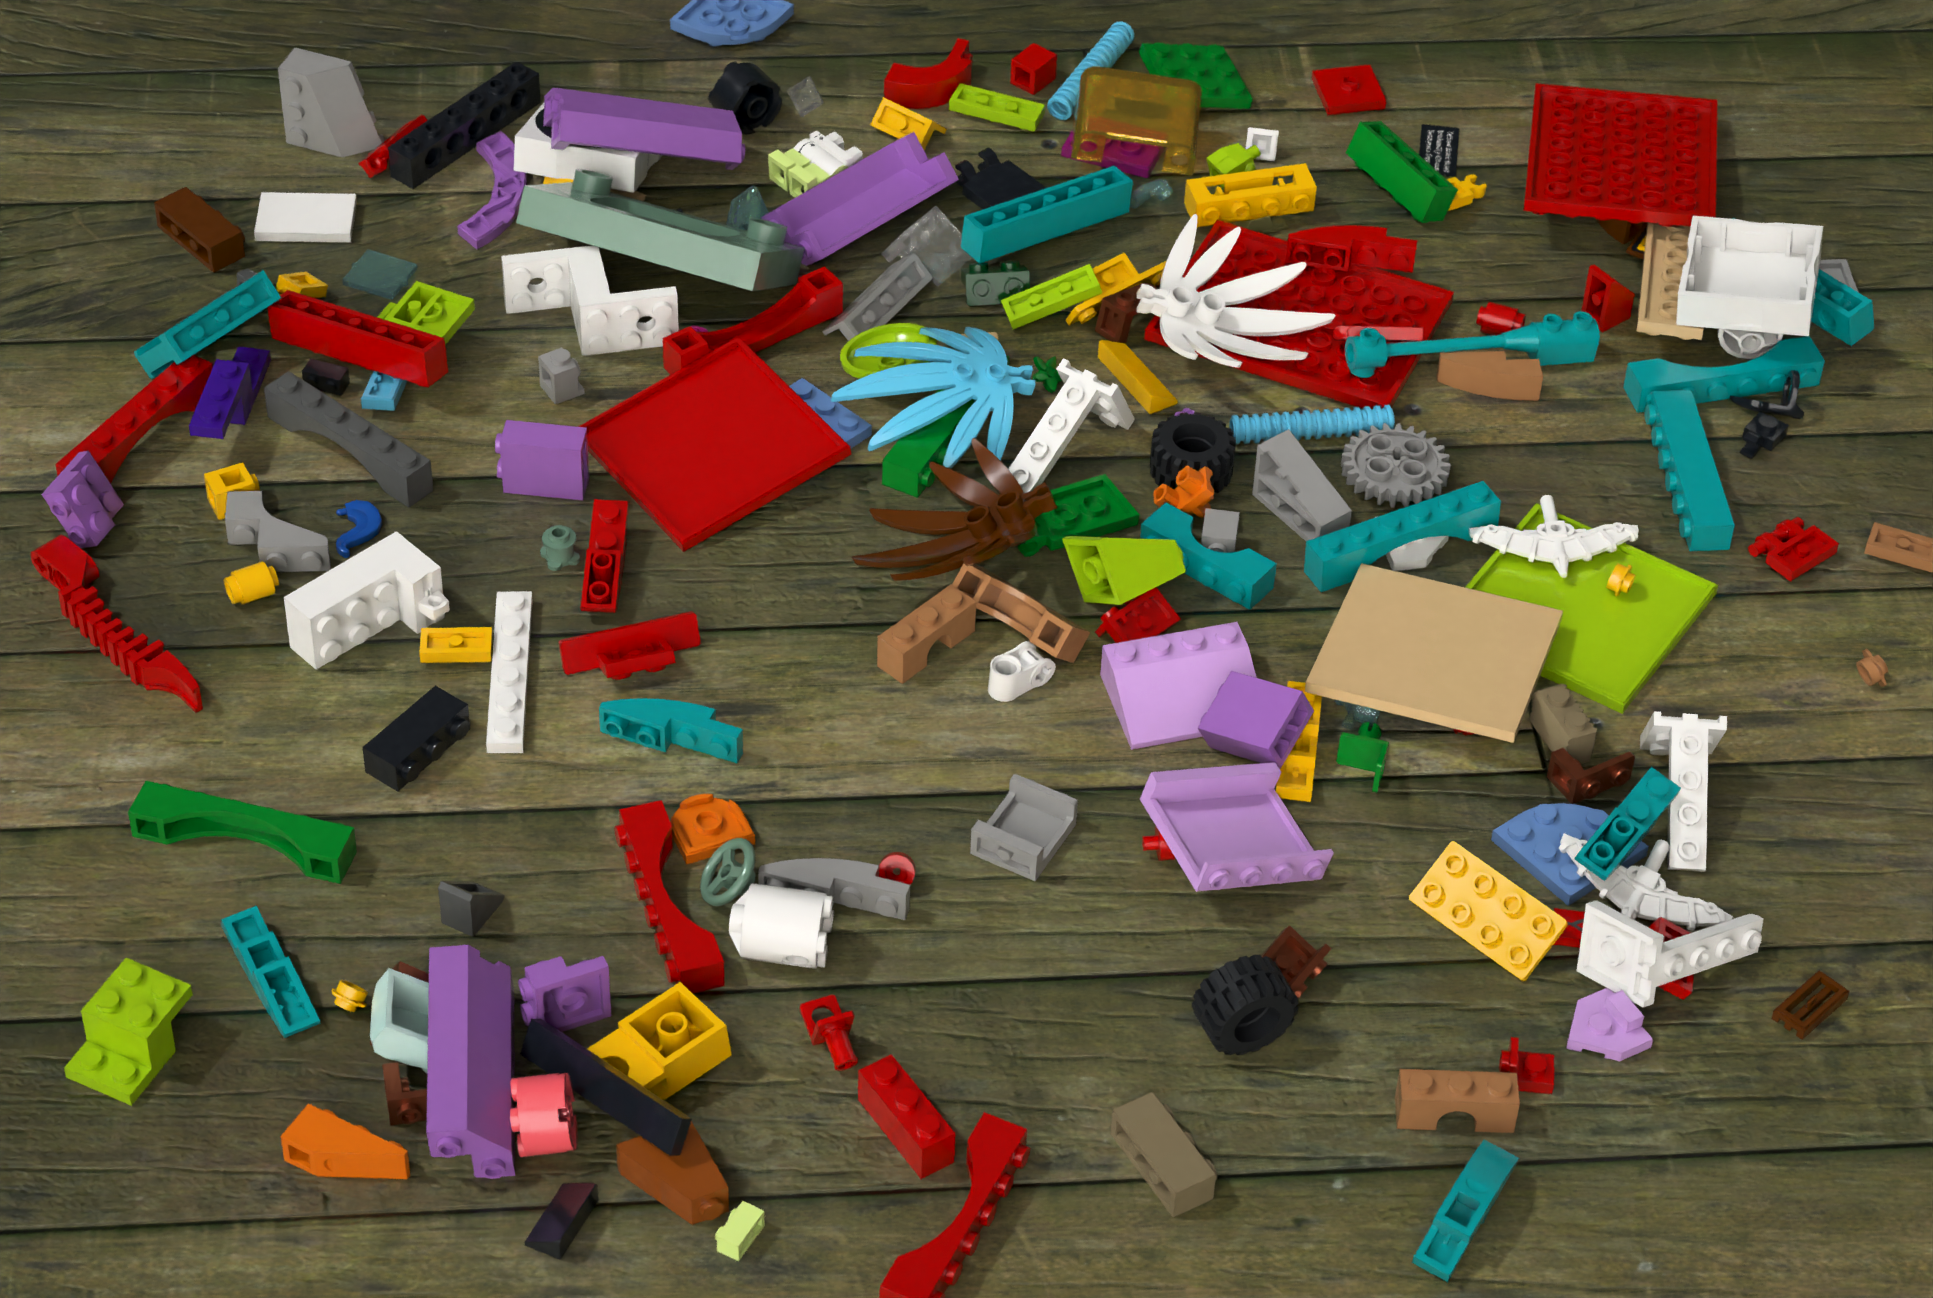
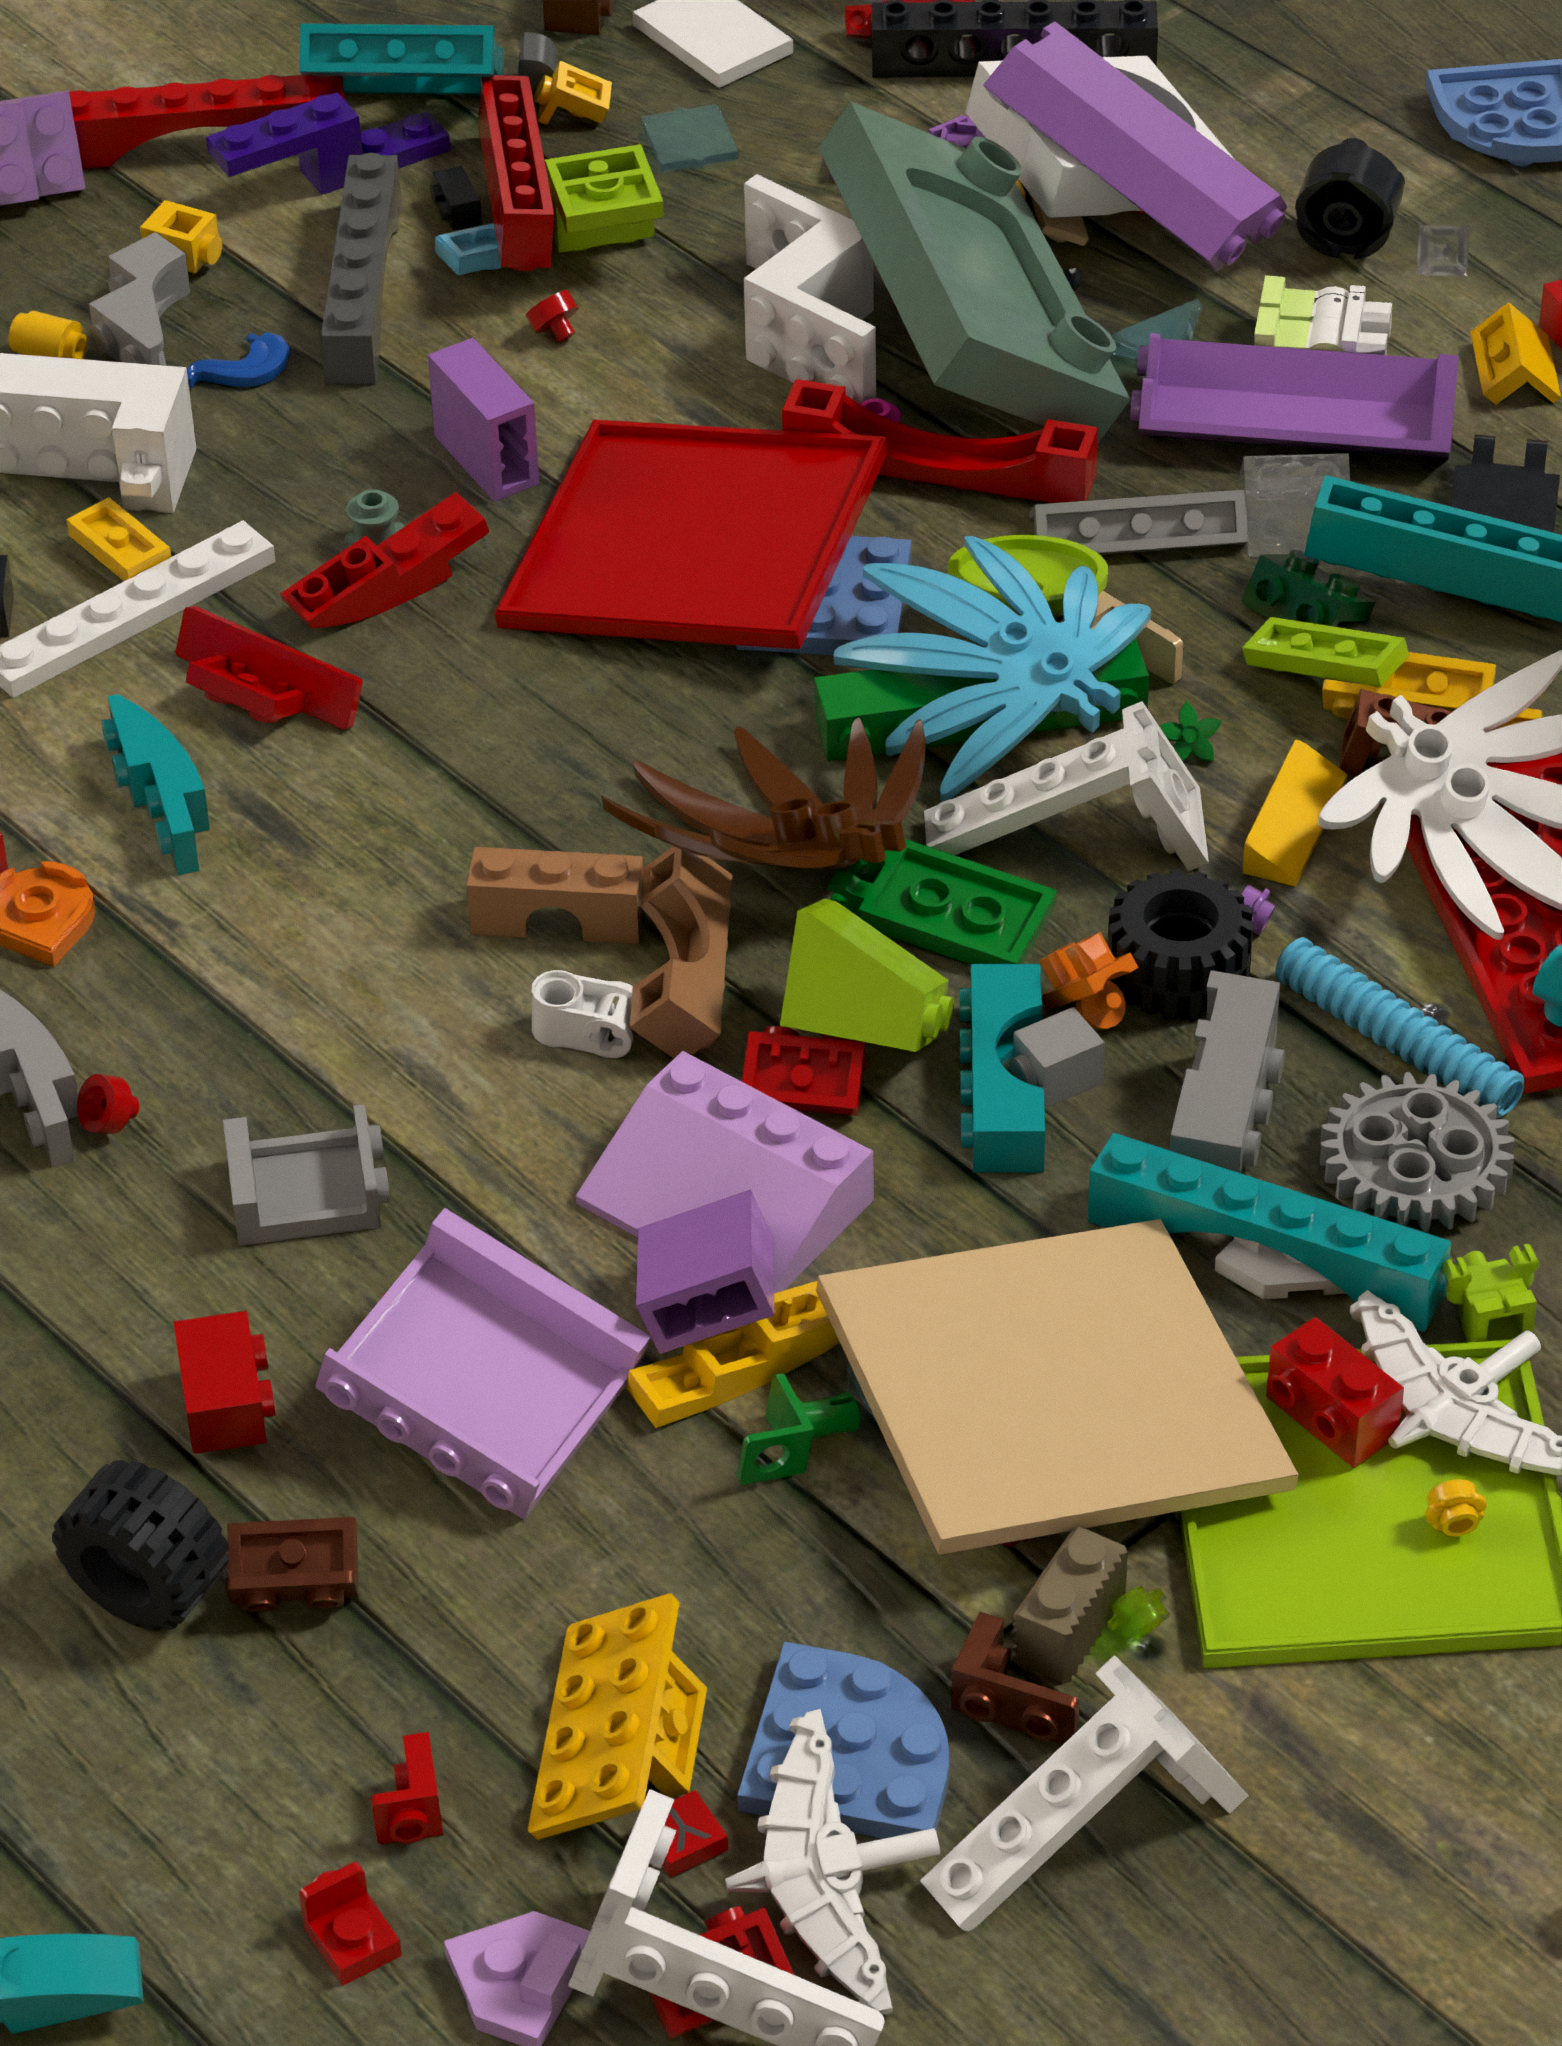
camera: 55 degrees right, 0 degrees up
light grey brick [538,347,585,405] -> none
medium nougat arch [1395,1069,1520,1133] -> none
teal slope [1574,767,1681,881] -> none
none -> red brick [173,1311,276,1454]
none -> red bracket [371,1732,444,1844]
none -> red tile [525,290,579,343]
none -> clear neon green plate [1107,1586,1170,1644]
none -> red brick [1266,1317,1404,1468]
none -> lime piece [1442,1244,1539,1342]

